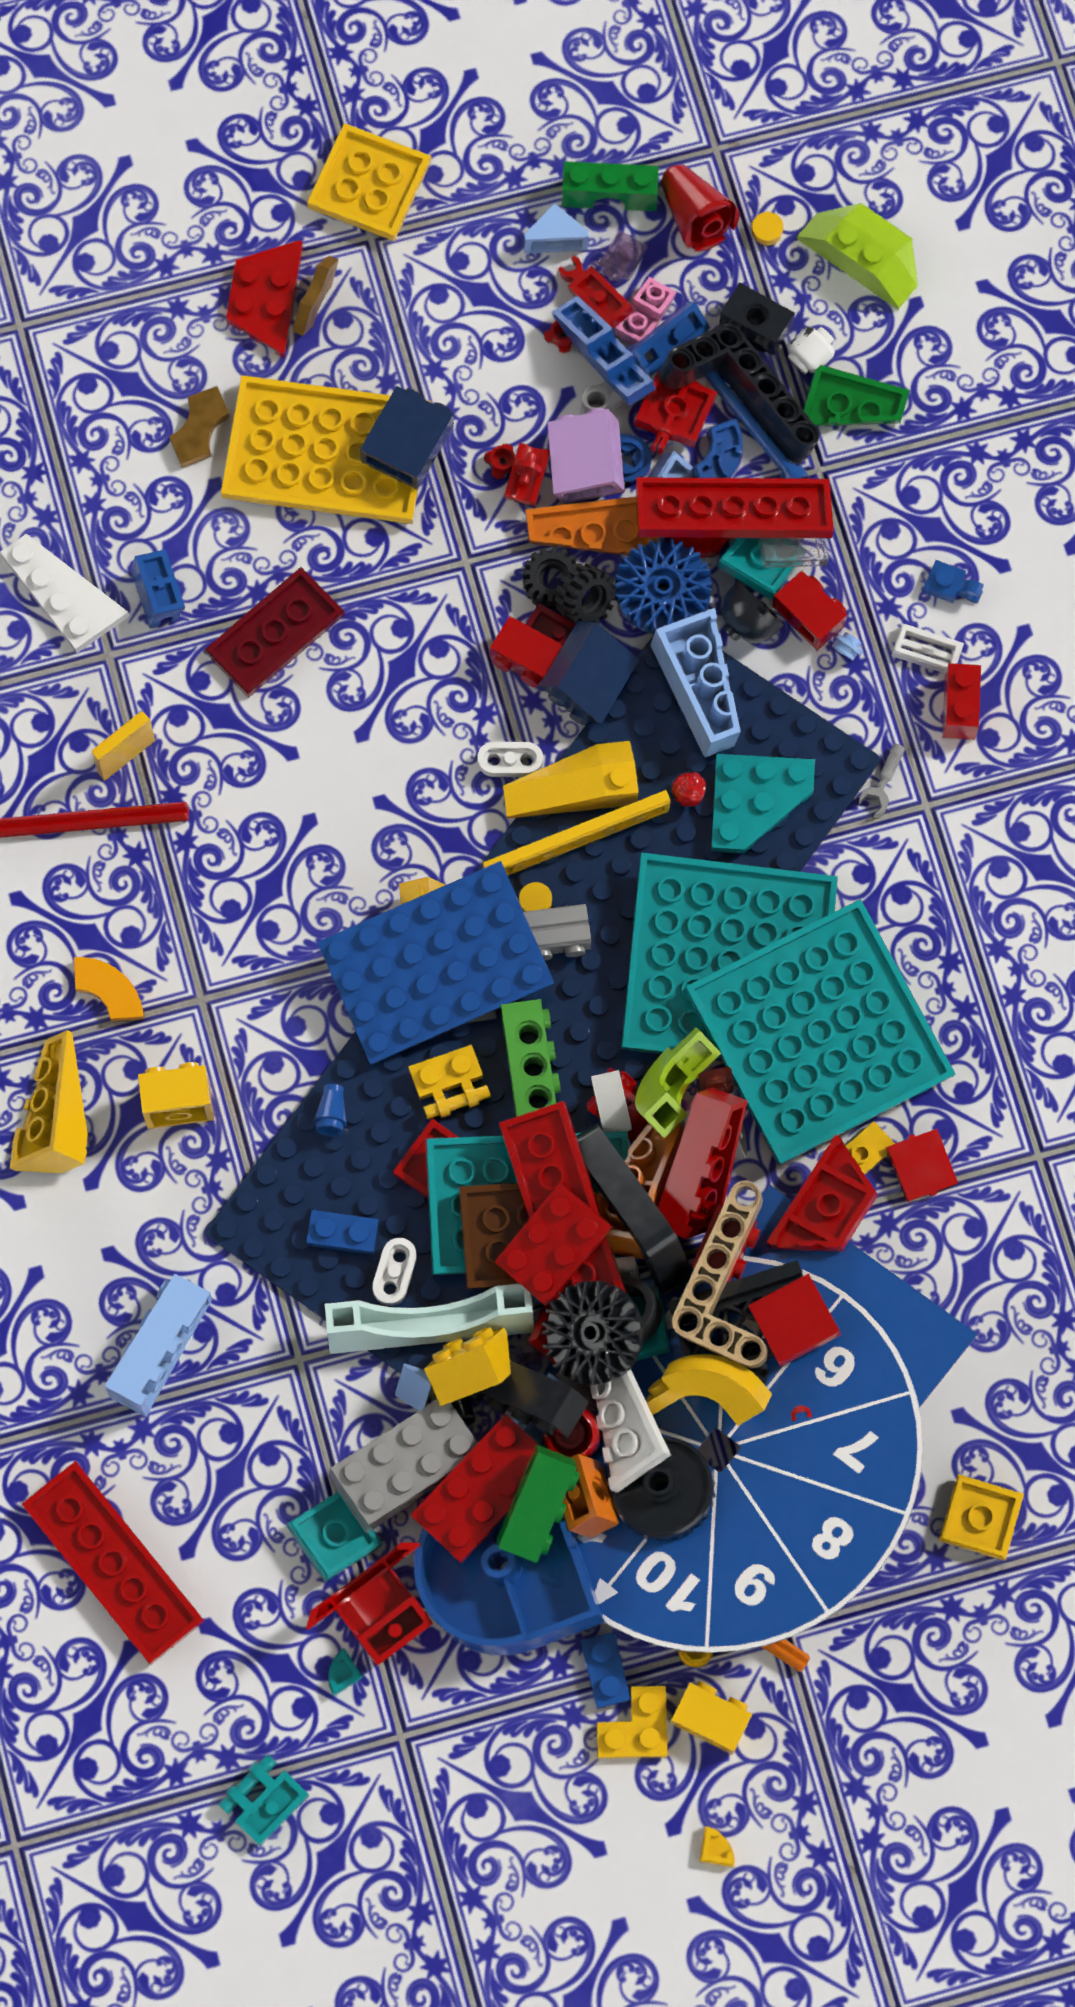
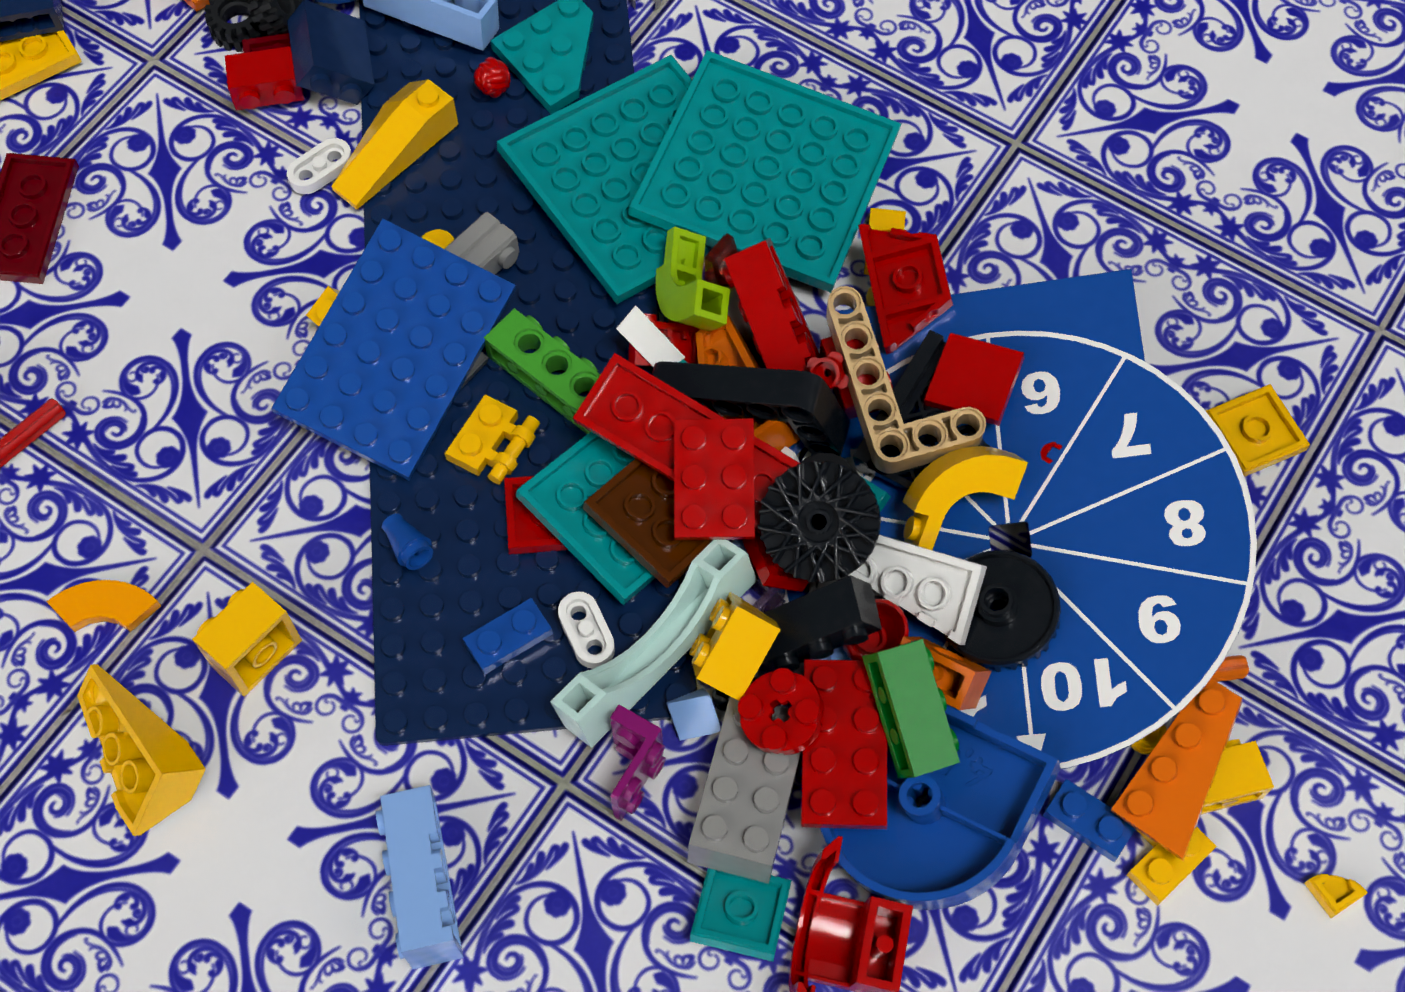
camera: 40 degrees left, 10 degrees down
yellow tile [482,790,671,875] -> none
red piece [886,1129,958,1202] -> none
none -> magenta bracket [610,705,666,821]
none -> red plate [738,668,824,755]
none -> red plate [807,351,850,389]
none -> orange wing [1111,679,1242,862]

